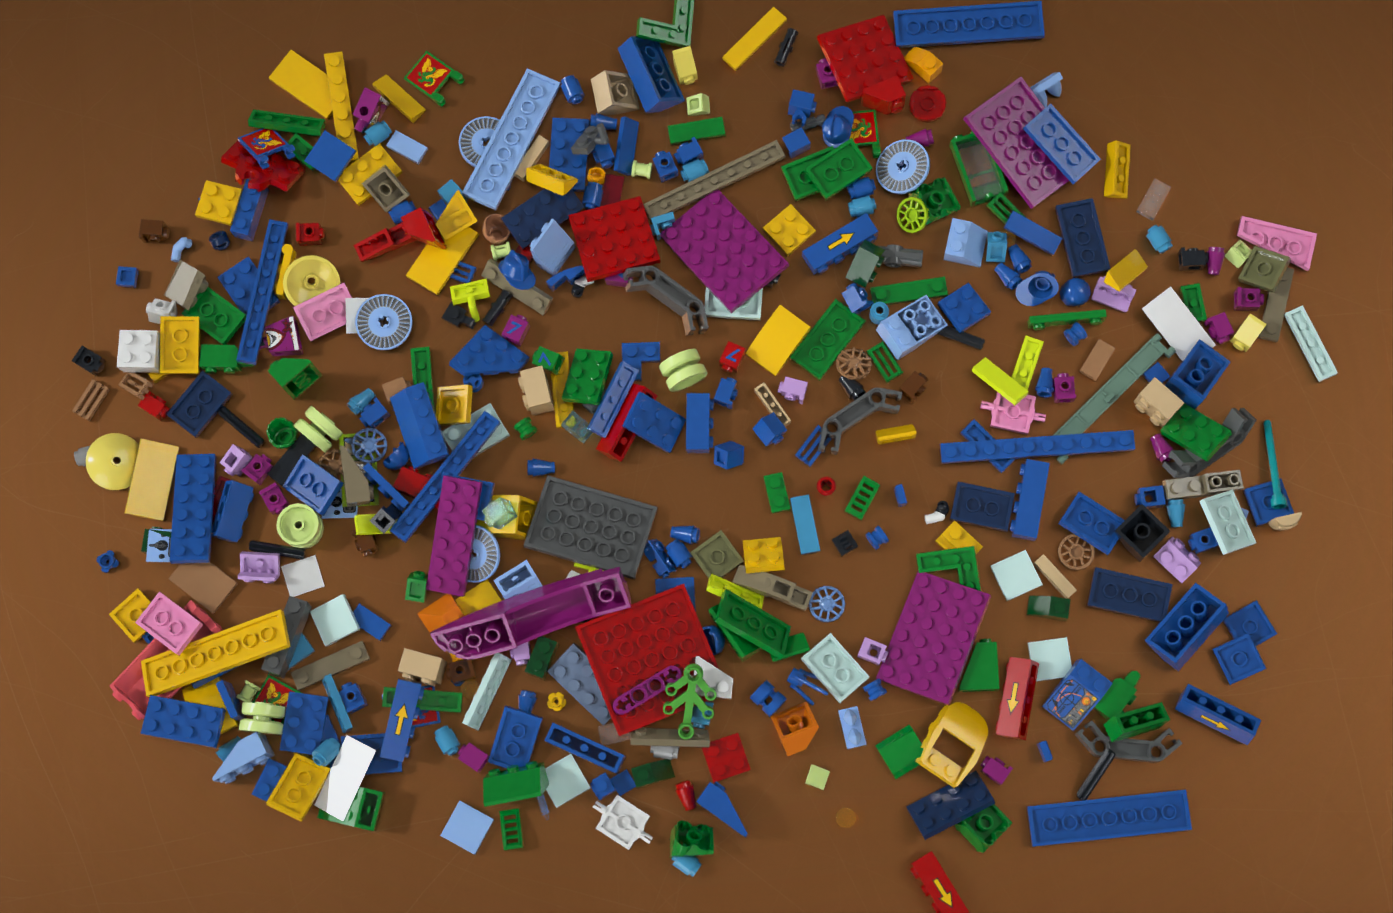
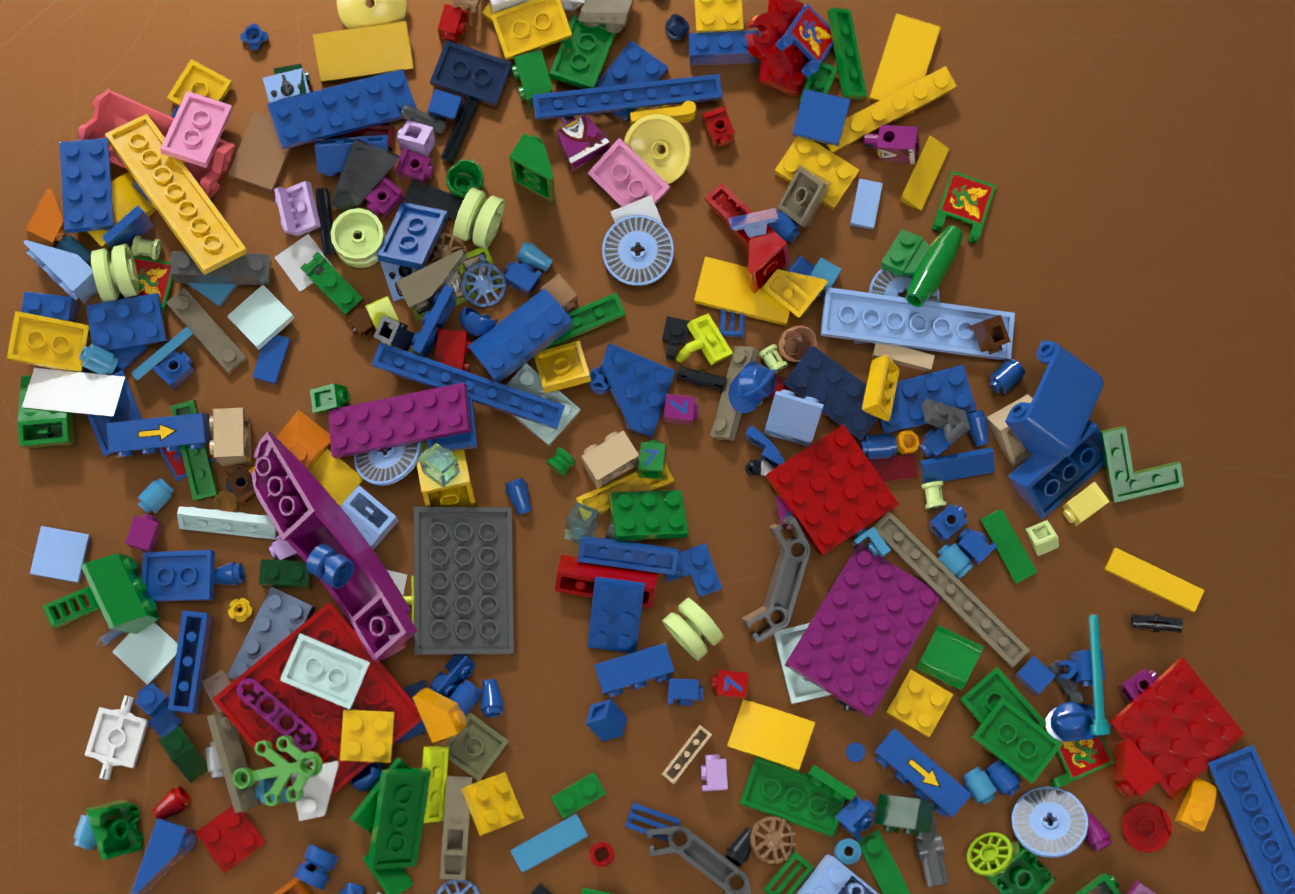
camera: 60 degrees right, 0 degrees up
dark azure brick [364,120,392,146] -> none
blue brick [753,412,787,446] -> none
none -> orange slope [26,188,65,247]
none -> light aqua plate [280,634,370,709]
none -> green plate [300,252,364,316]
none -> blue wheel [306,544,354,589]
none -> black wing [330,138,400,211]
none -> yellow plate [340,710,395,763]
none -> dark grey axle [400,104,446,134]
none -> light orange slope [412,688,467,743]
none -> blue panel [427,89,463,119]
none -> piece [728,208,779,237]
none -> green plate [807,765,857,803]
none -> blue piece [846,742,865,762]
none -> green plate [881,226,963,307]
none -> green slope [916,625,984,690]
none -> reddish brown brick [969,315,1011,355]
none -> blue windscreen [1005,340,1104,457]
none -> teal piece [1089,614,1111,735]

